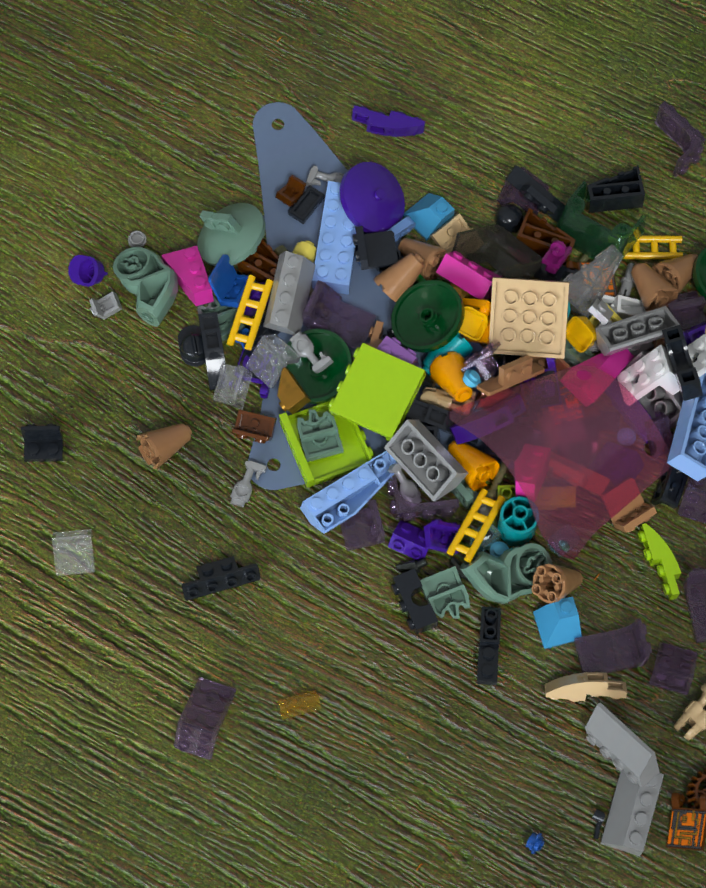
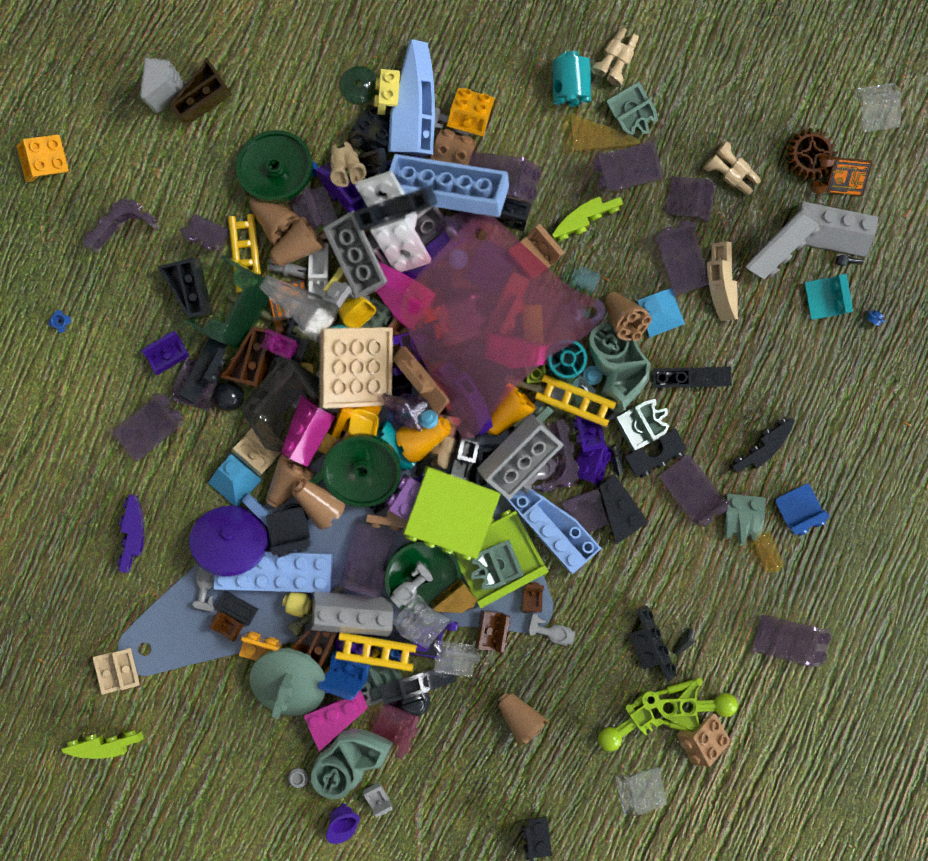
camera: 95 degrees left, 20 degrees up
none -> blue plate [48,310,72,333]
none -> lime slope [62,730,144,759]
none -> tan slope [93,648,140,695]
none -> clear purple bracket [112,393,185,462]
none -> dark purple bracket [142,331,190,375]
none -> clear purple bracket [180,214,229,252]
none -> light orange bracket [239,631,283,661]
none -> clear pink bracket [372,704,420,760]
none -> reddish brown bracket [522,582,544,613]
none -> clear light blue brick [570,266,601,294]
none -> black wedge [598,475,648,544]
none -> lime piece [598,677,738,752]
none -> clear purple bracket [658,453,730,527]
none -> pearl dark grey bar [673,628,696,655]
none -> medium nougat bracket [677,713,730,767]
none -> sand green plate [724,494,766,546]
none -> black slope [730,417,795,473]
none -> blue bracket [775,484,830,536]
none -> teal bracket [804,274,853,320]

